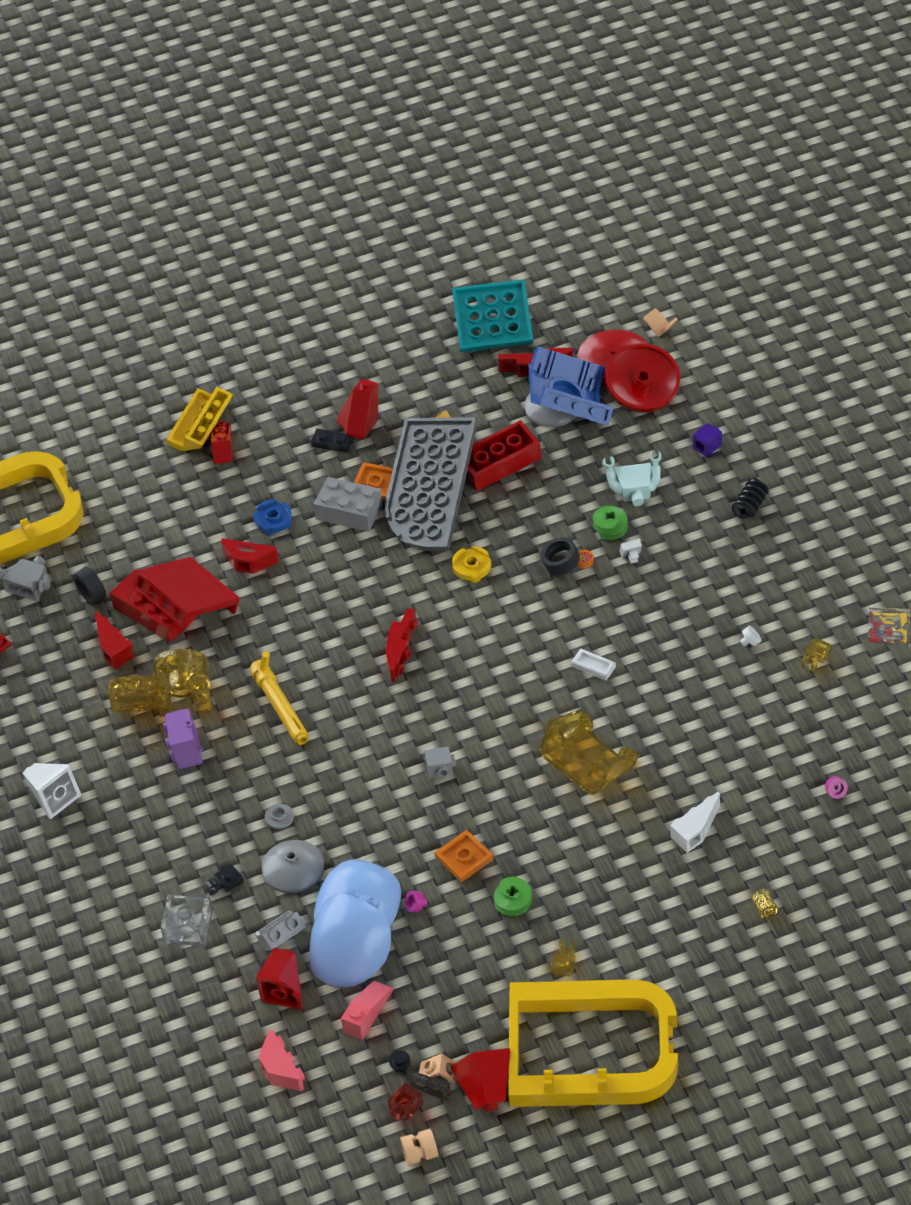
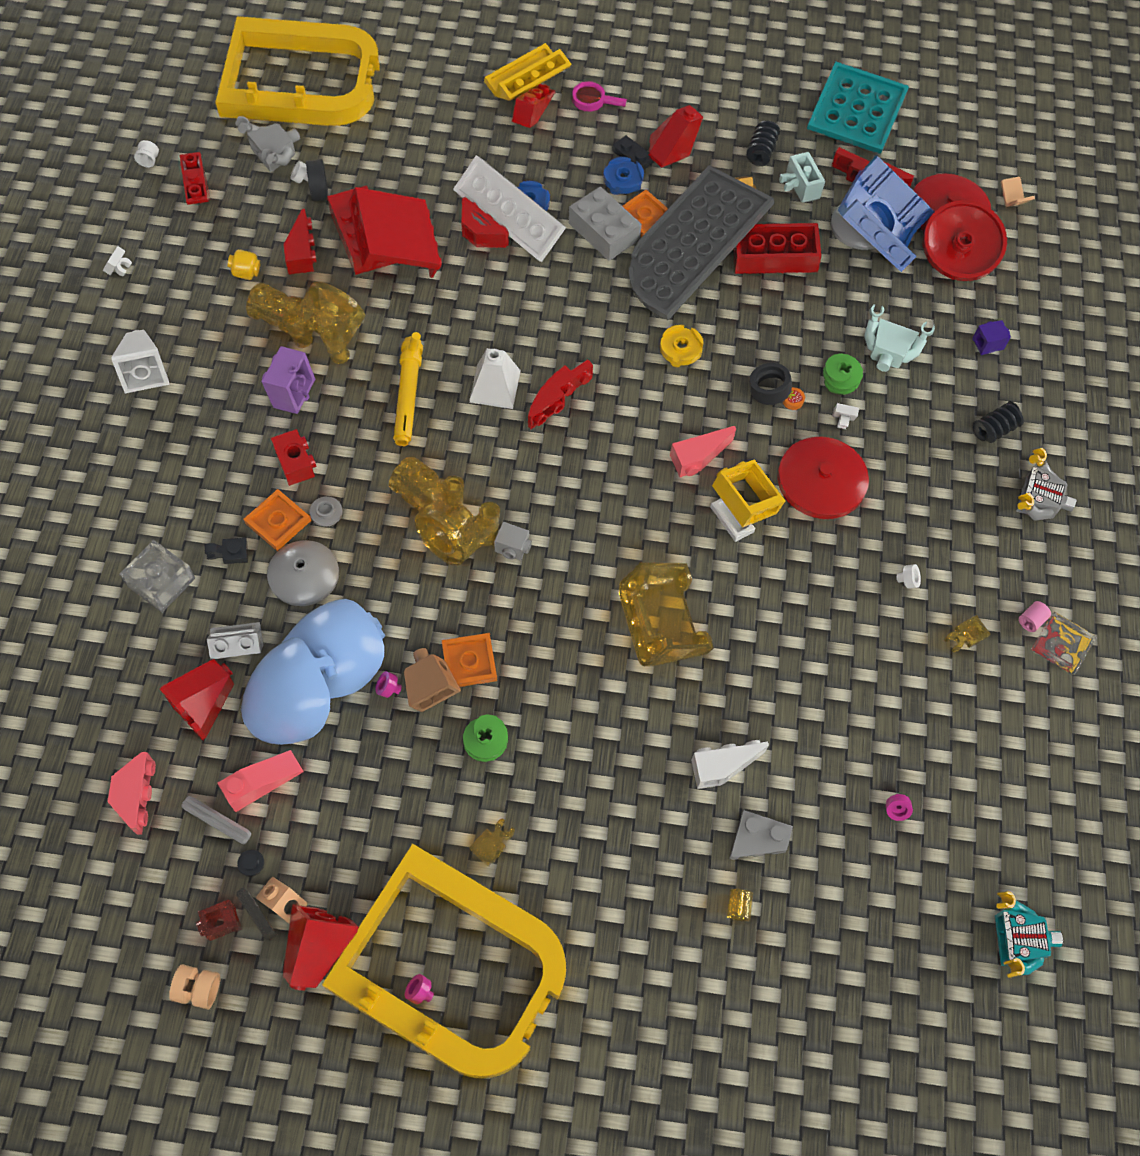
camera: 20 degrees right, 15 degrees up
none -> light grey axle [182,796,251,844]
none -> yellow head [227,249,261,280]
none -> orange plate [244,489,311,551]
none -> red brick [271,429,316,486]
none -> white tile [291,161,308,184]
none -> clear yellow piece [389,457,500,566]
none -> medium nougat torso [404,648,461,712]
none -> dark pink tile [405,974,434,1005]
none -> white plate [453,155,566,262]
none -> white slope [469,348,520,409]
none -> dark pink piece [572,81,627,112]
none -> blue plate [603,157,644,195]
none -> coral slope [670,426,736,477]
none -> yellow window [712,460,785,528]
none -> light grey wing [729,810,793,860]
none -> black piece [746,120,780,167]
none -> red dish [778,437,869,519]
none -> light aqua brick [779,152,825,203]
none -> torso [1016,448,1076,521]
none -> bright pink gear [1019,601,1051,632]

